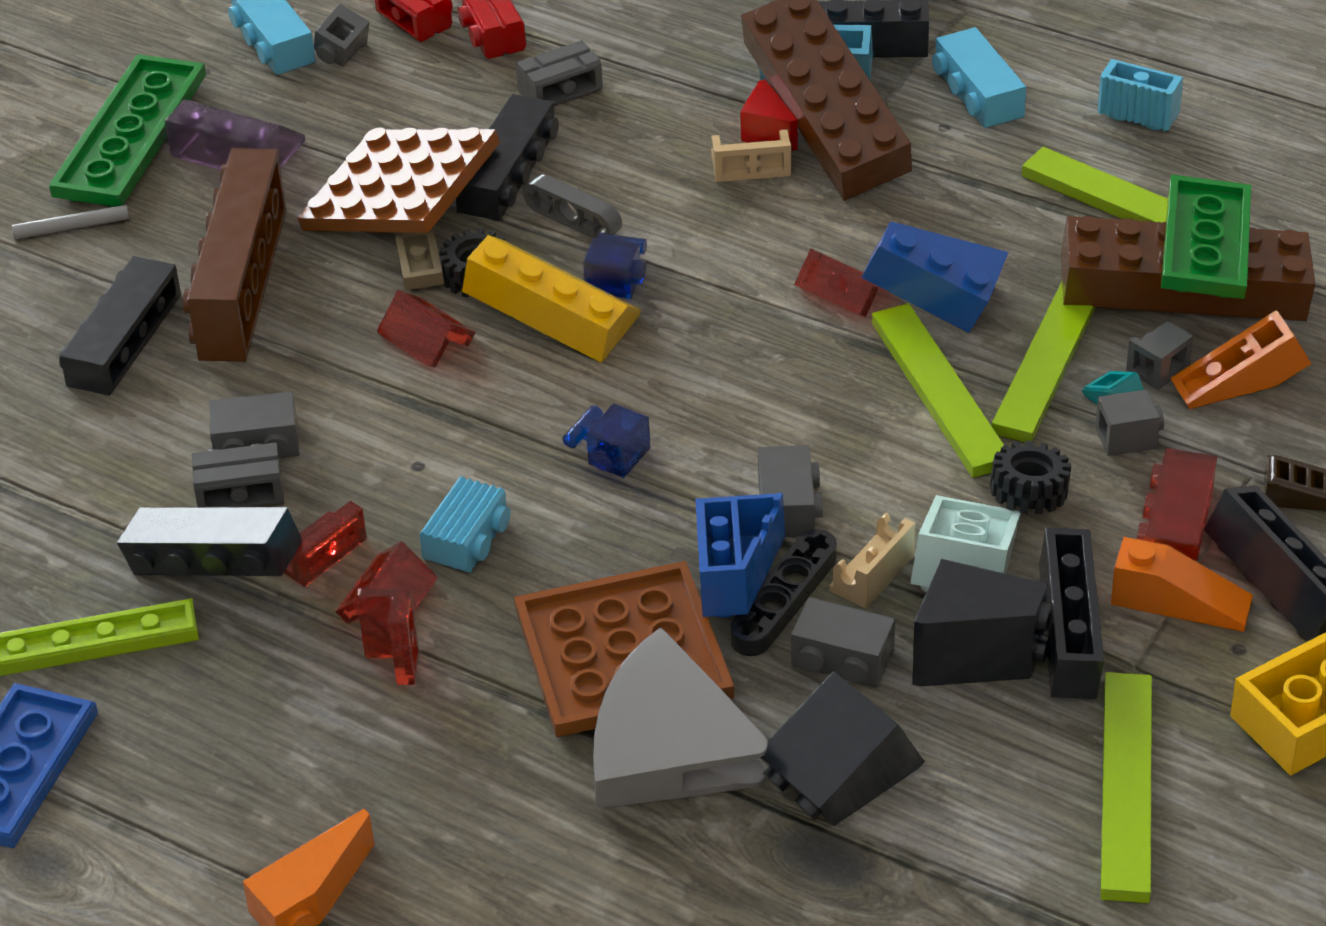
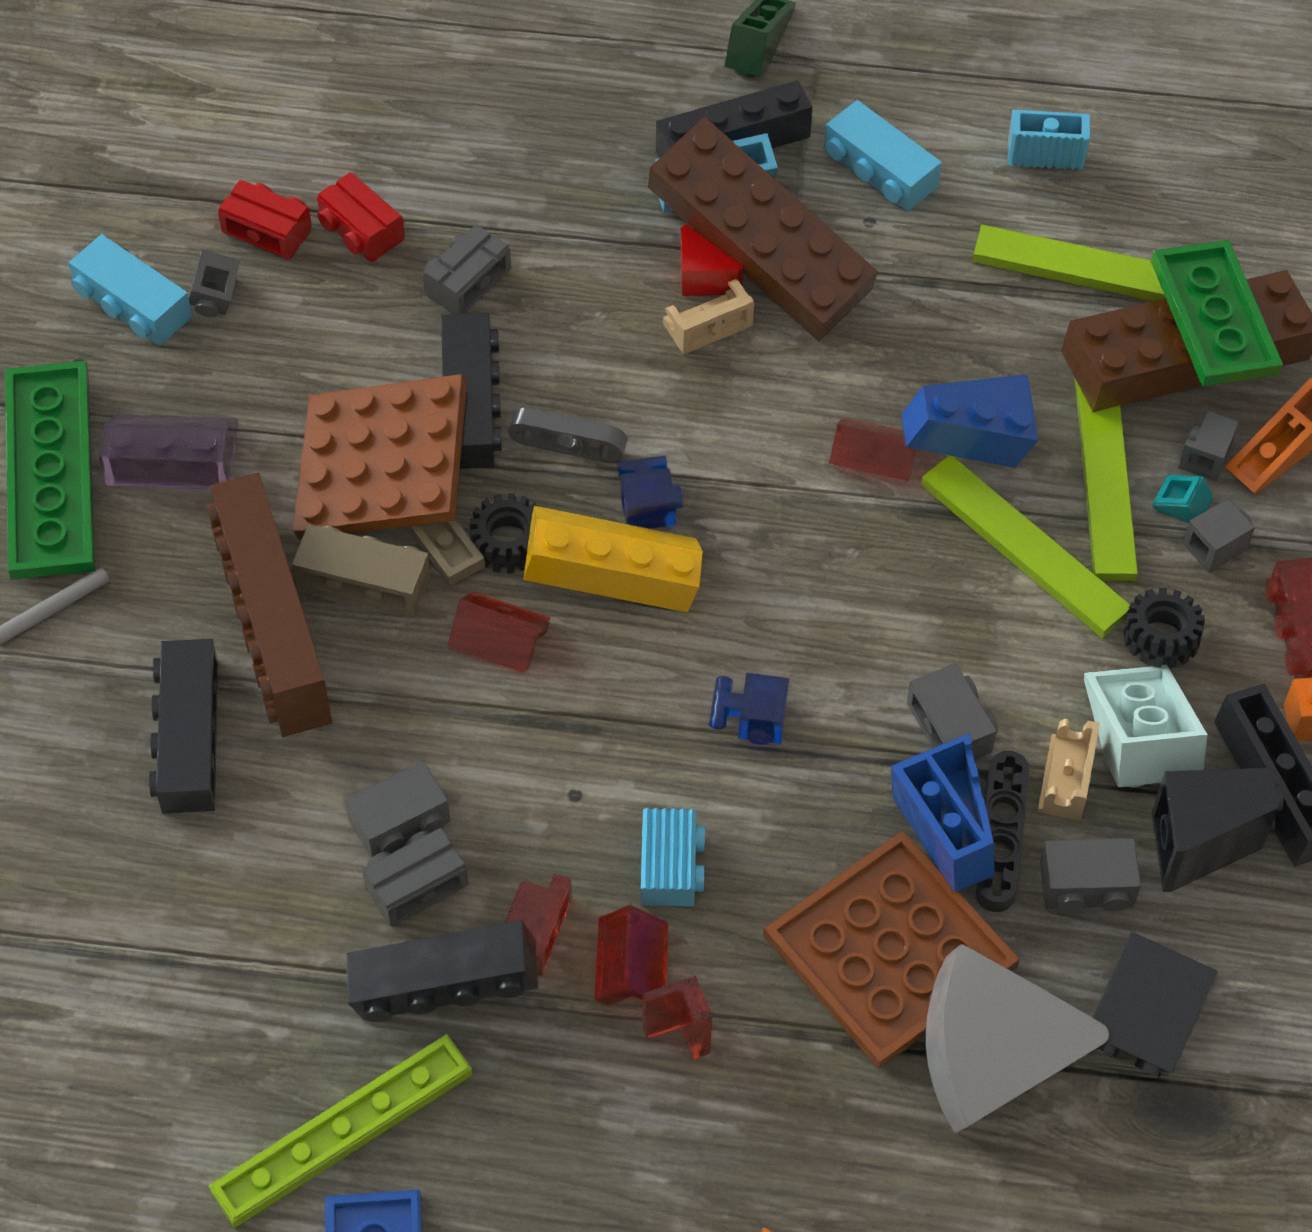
camera: 25 degrees left, 15 degrees up
none -> dark tan brick [291,524,431,617]

